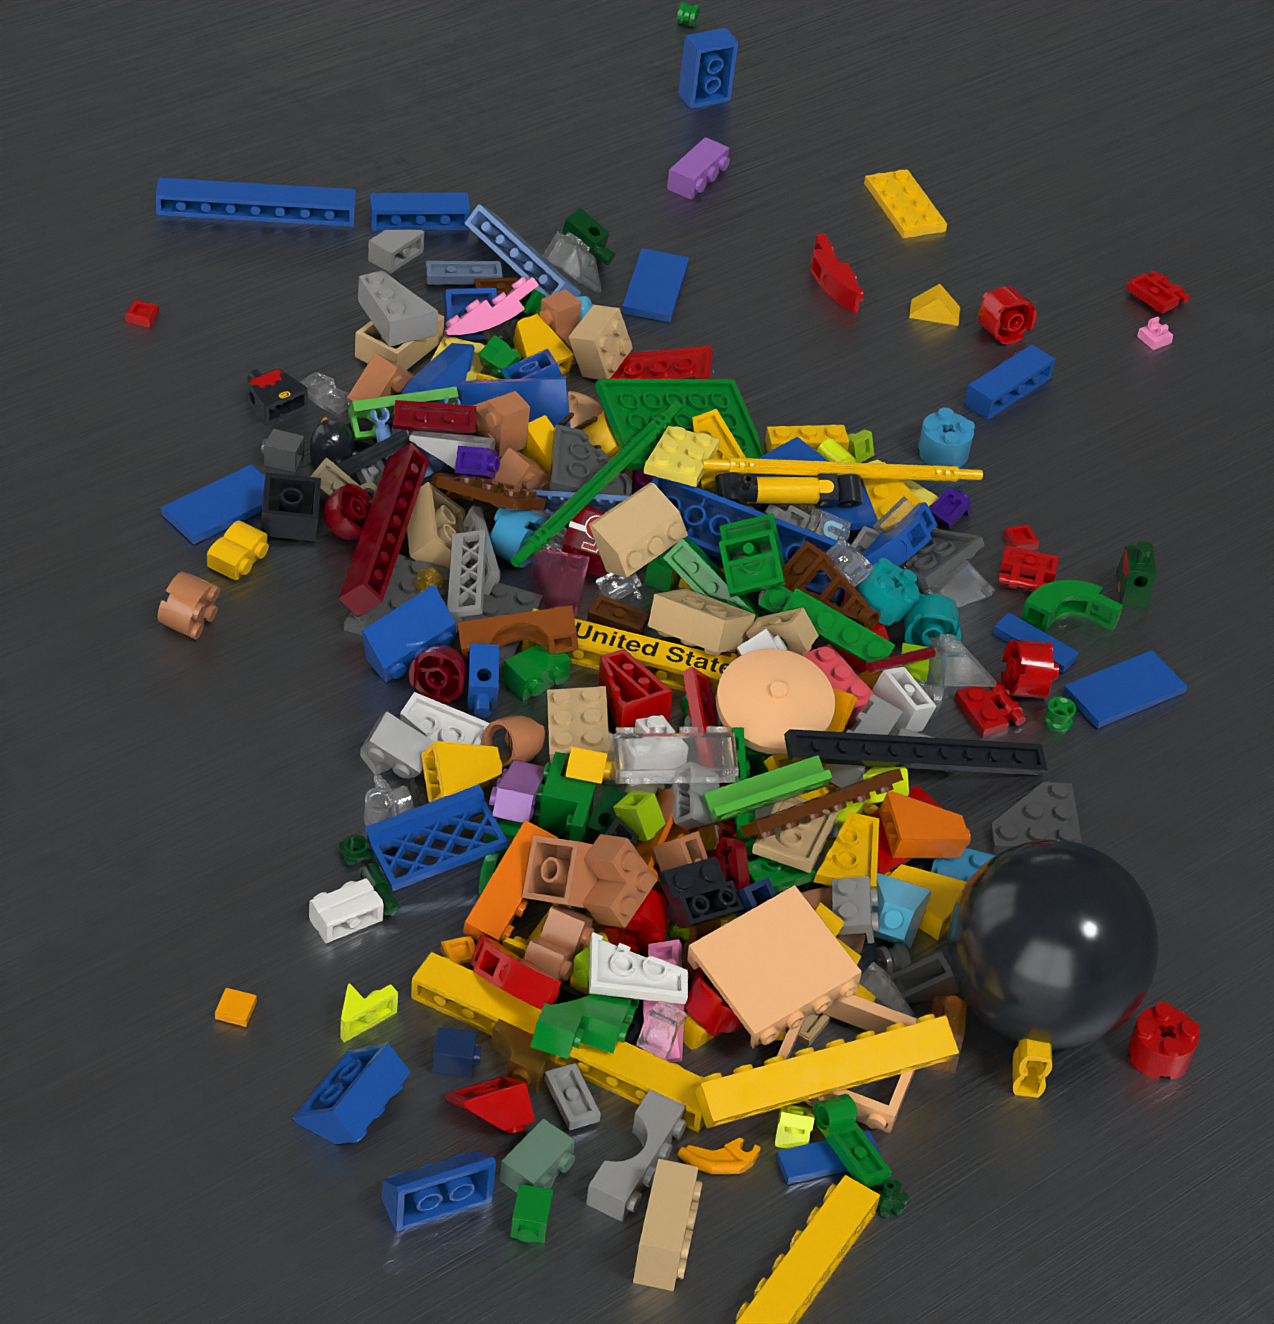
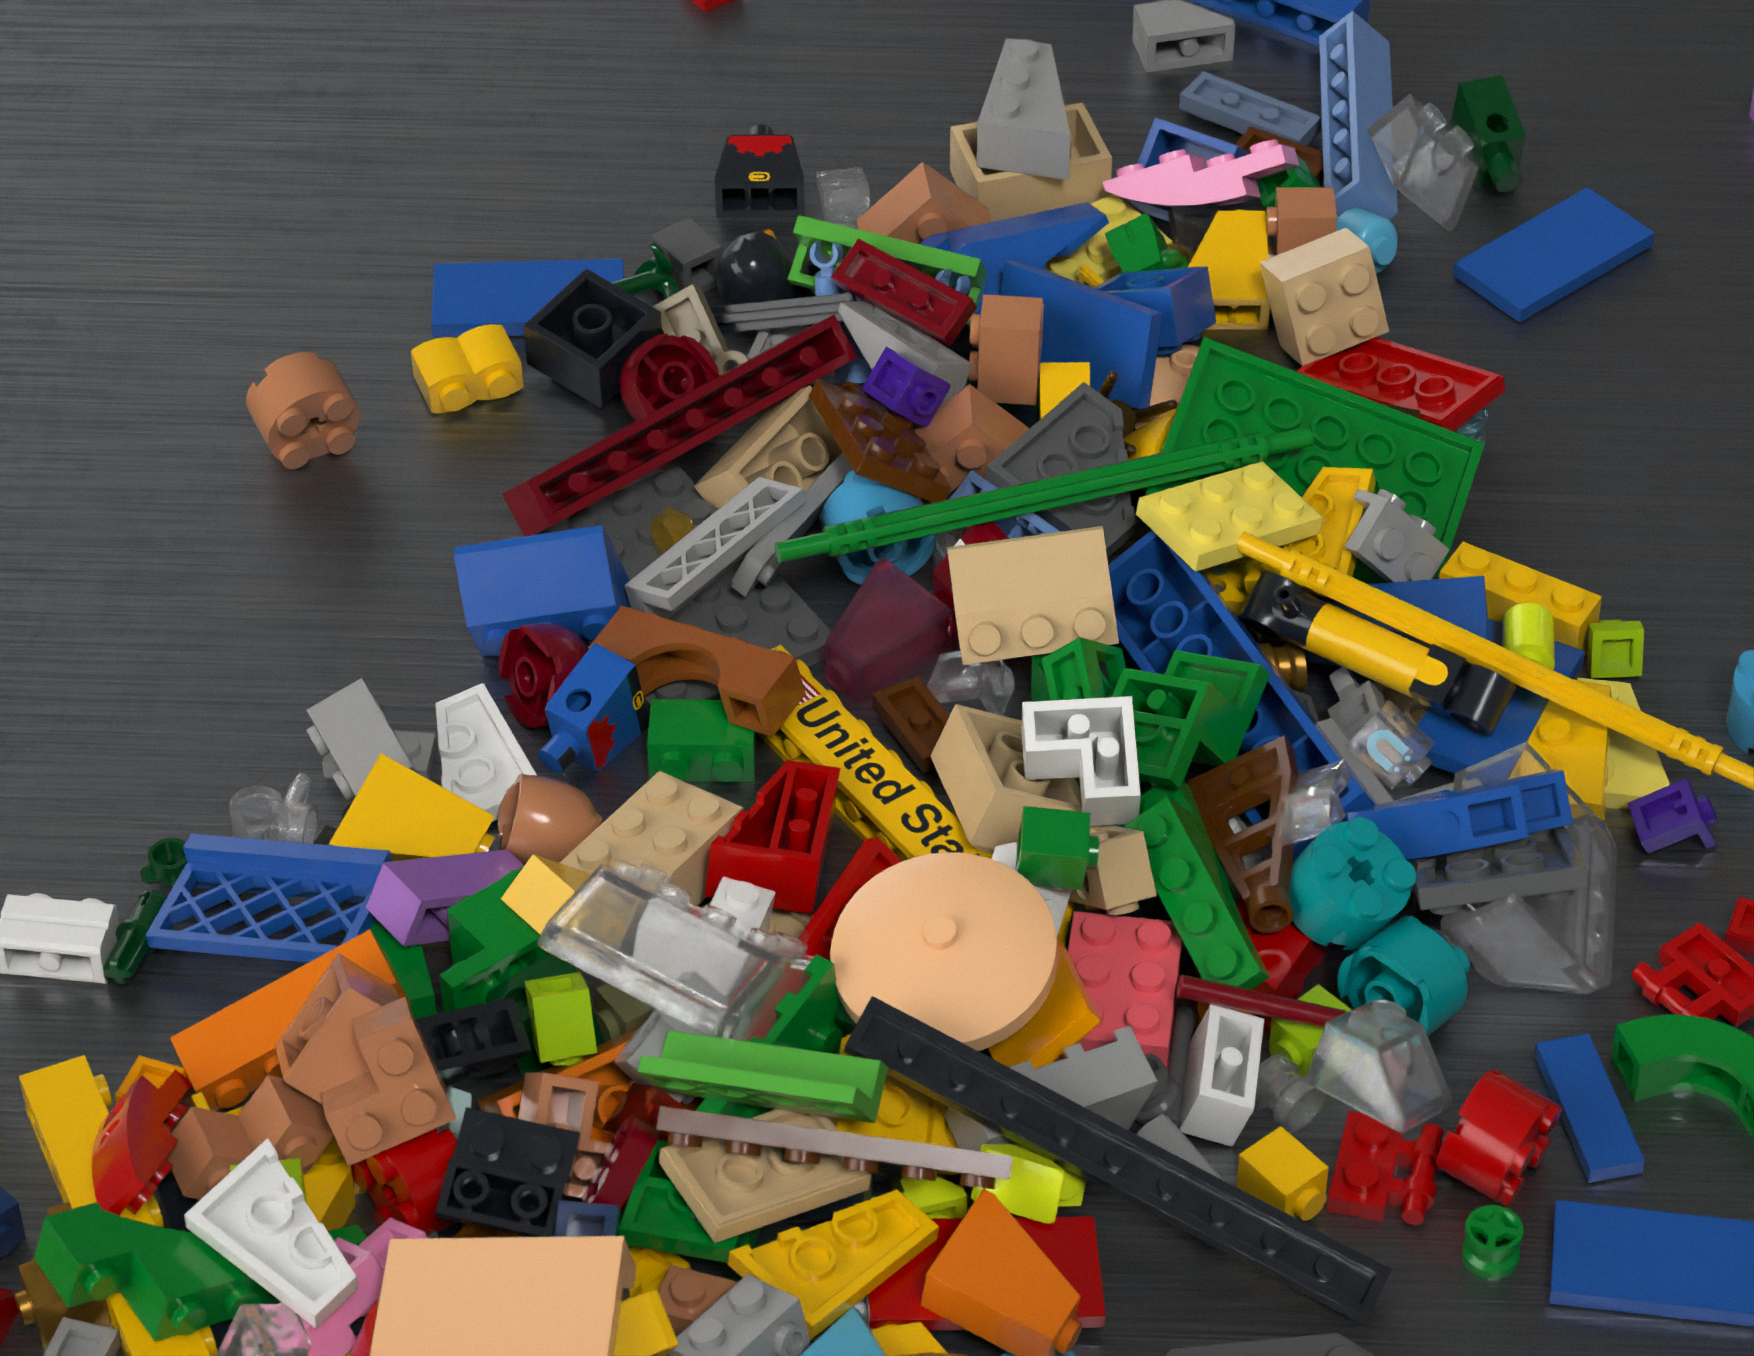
camera: 45 degrees right, 0 degrees up
none -> dark green plant [611,241,678,299]
none -> green brick [1015,806,1099,890]
none -> white brick [1022,696,1140,826]
none -> yellow brick [1236,1126,1329,1221]
none -> light grey bracket [1344,489,1449,583]

